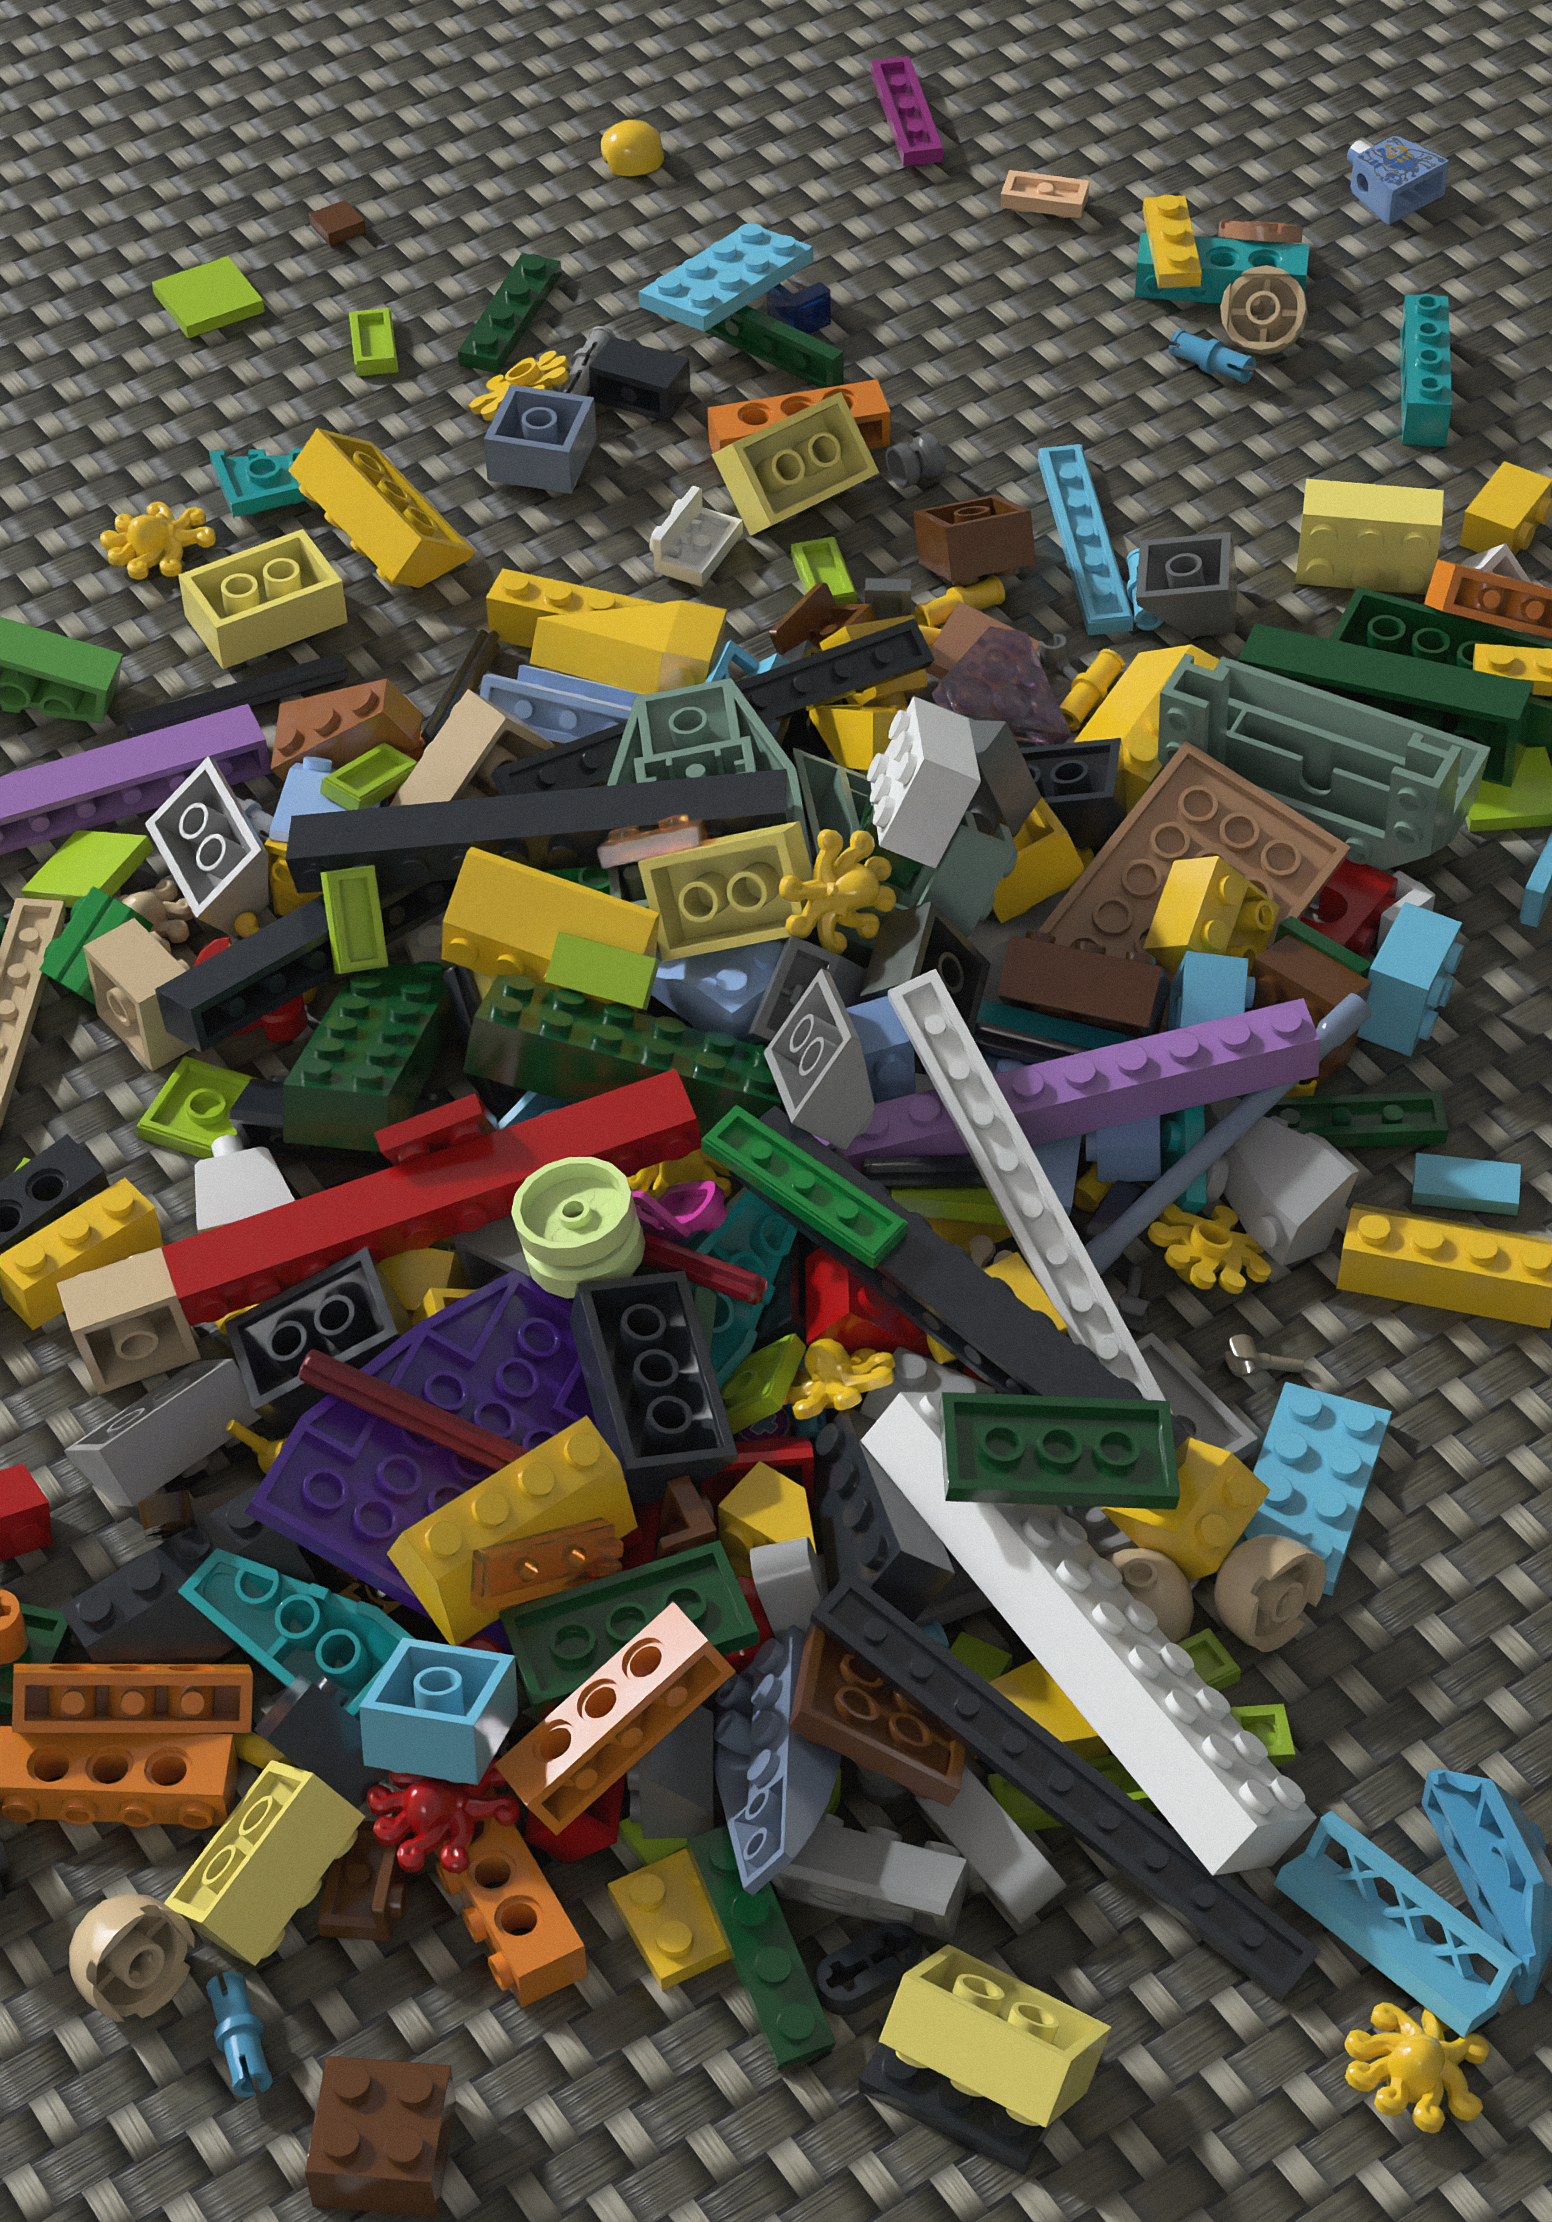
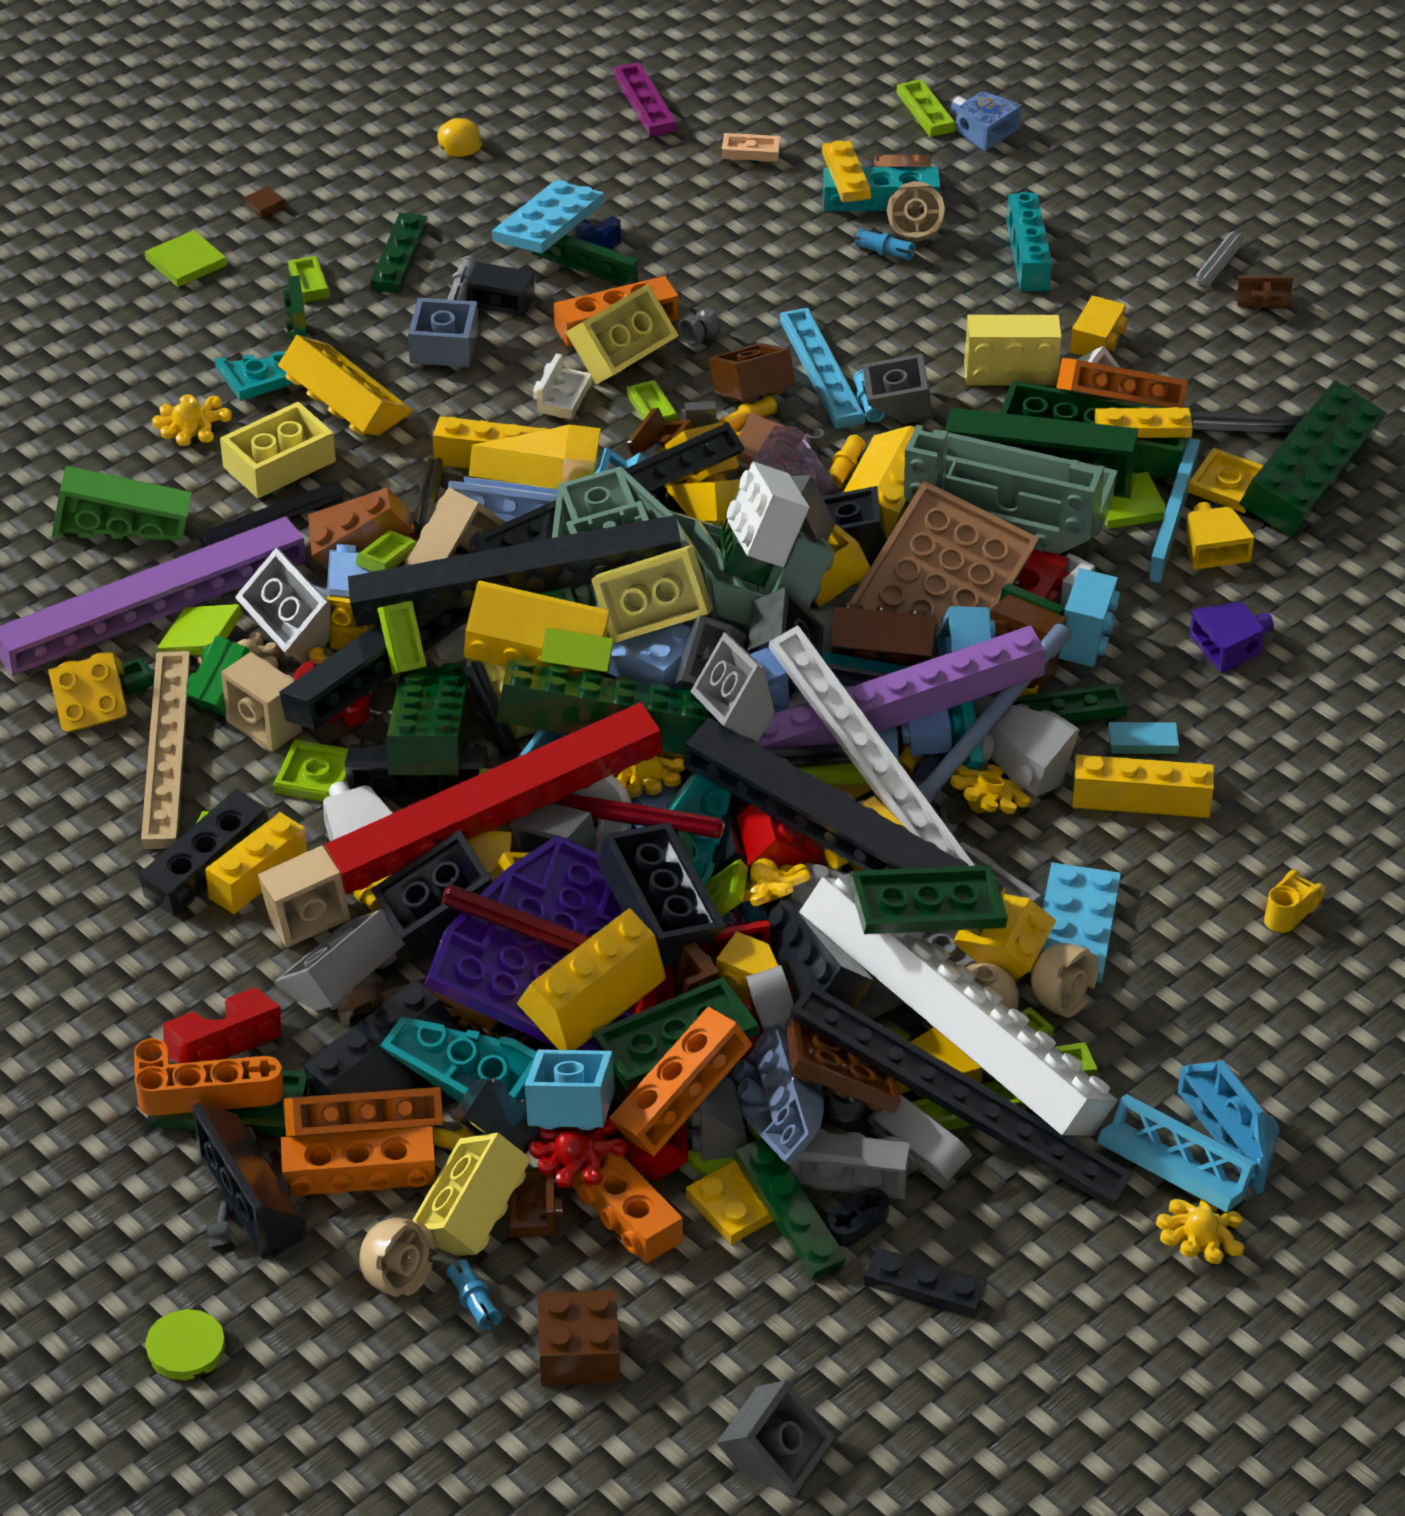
camera: 10 degrees left, 5 degrees down
yellow hand [225,1419,288,1474] -> none
red plate [374,1093,500,1166] -> none
yellow animal [469,351,569,421] -> none
clear orange hinge [470,1517,624,1613] -> none
yellowish green wheel [511,1157,646,1298] -> none
clear orange plate [597,814,709,869] -> none
dark pink bracket [631,1180,728,1240] -> none
green tile [701,1105,908,1269] -> none
yellow animal [779,829,896,954] -> none
light yellow brick [879,1944,1112,2128] -> none
yellow slope [1143,856,1280,977] -> none
dark tan hand [1225,1334,1304,1378] -> none
none -> dark green plate [283,275,307,346]
none -> lime tile [897,79,956,137]

